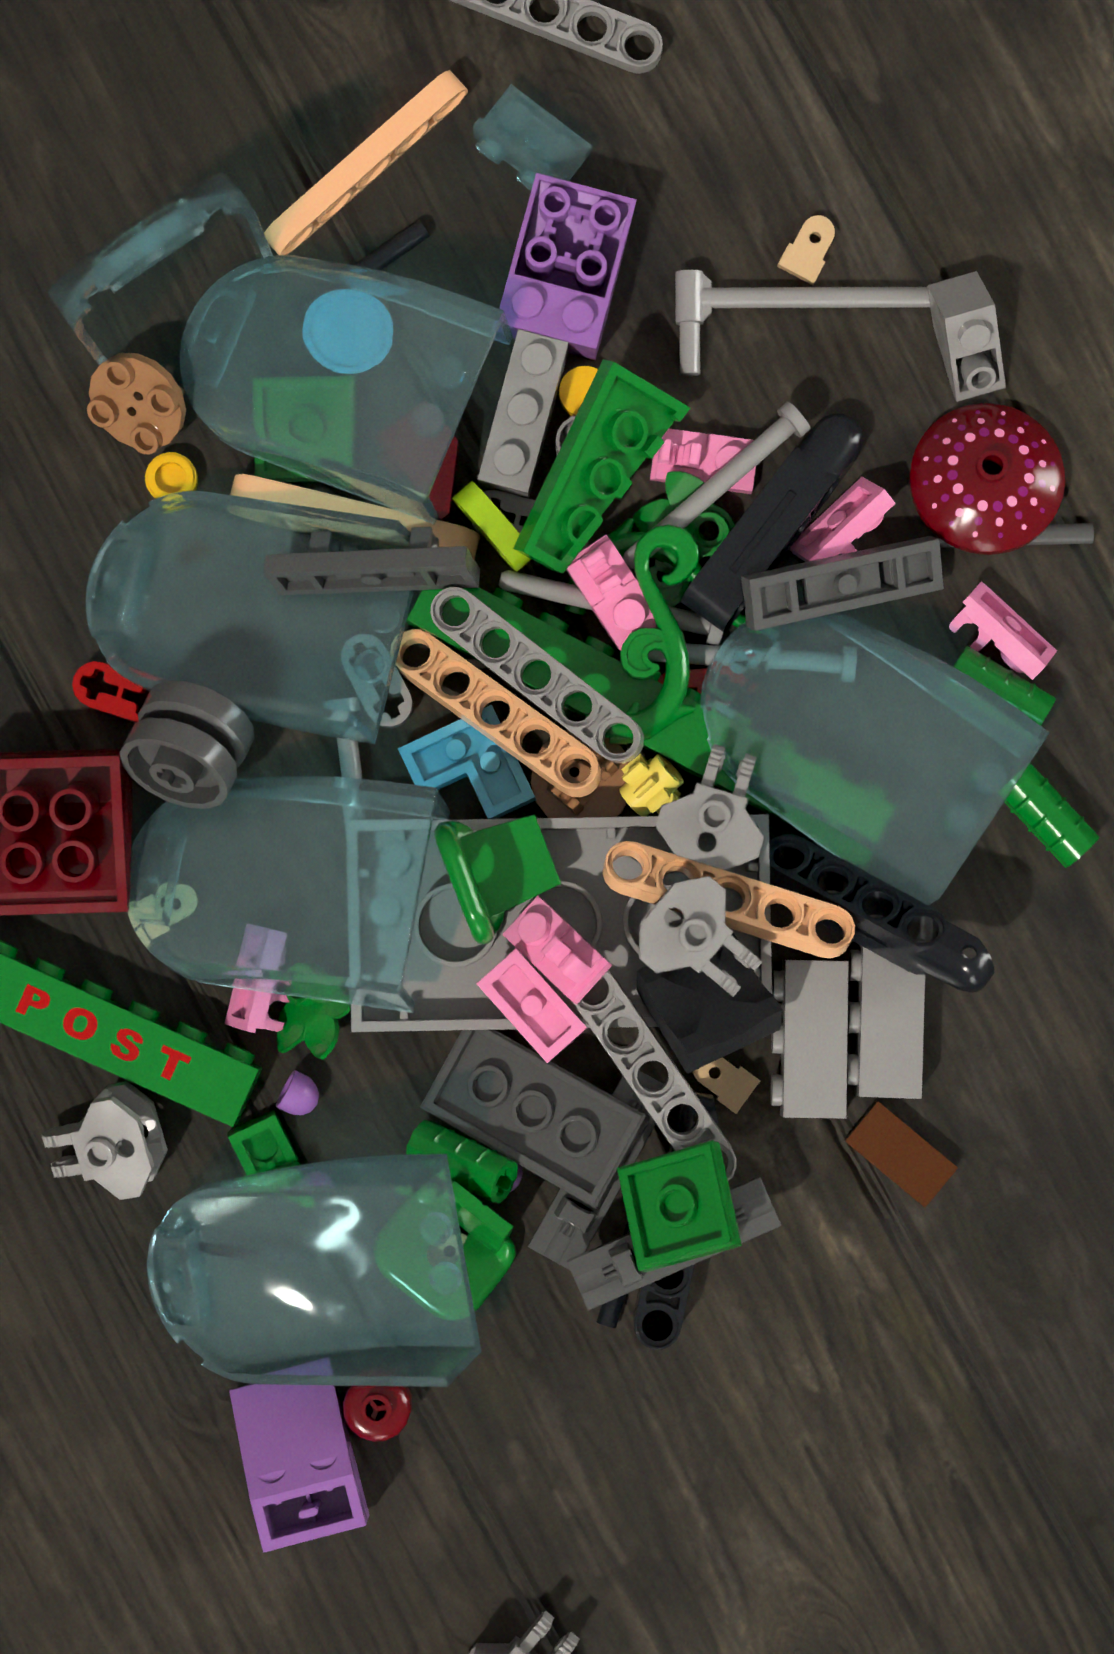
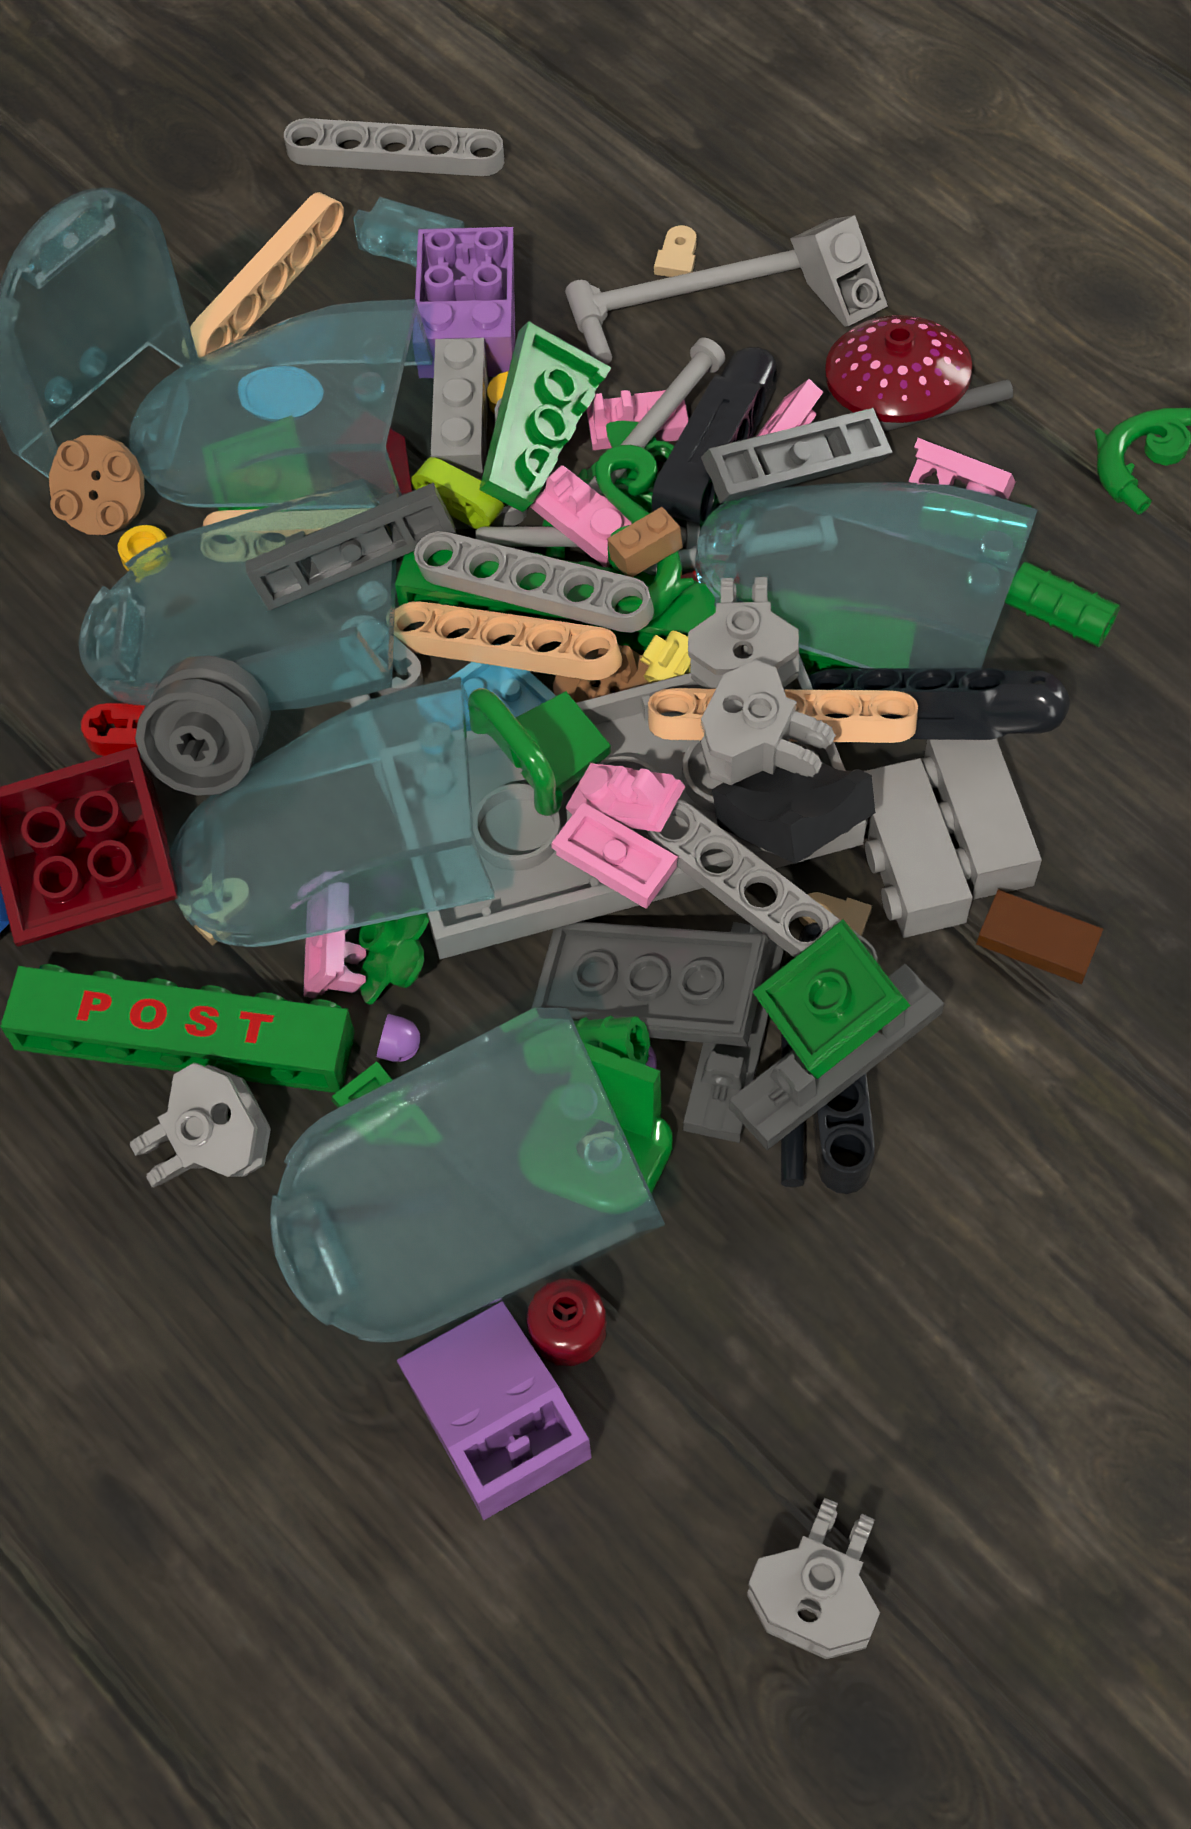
camera: 10 degrees left, 25 degrees down
none -> medium nougat piece [607,507,683,577]

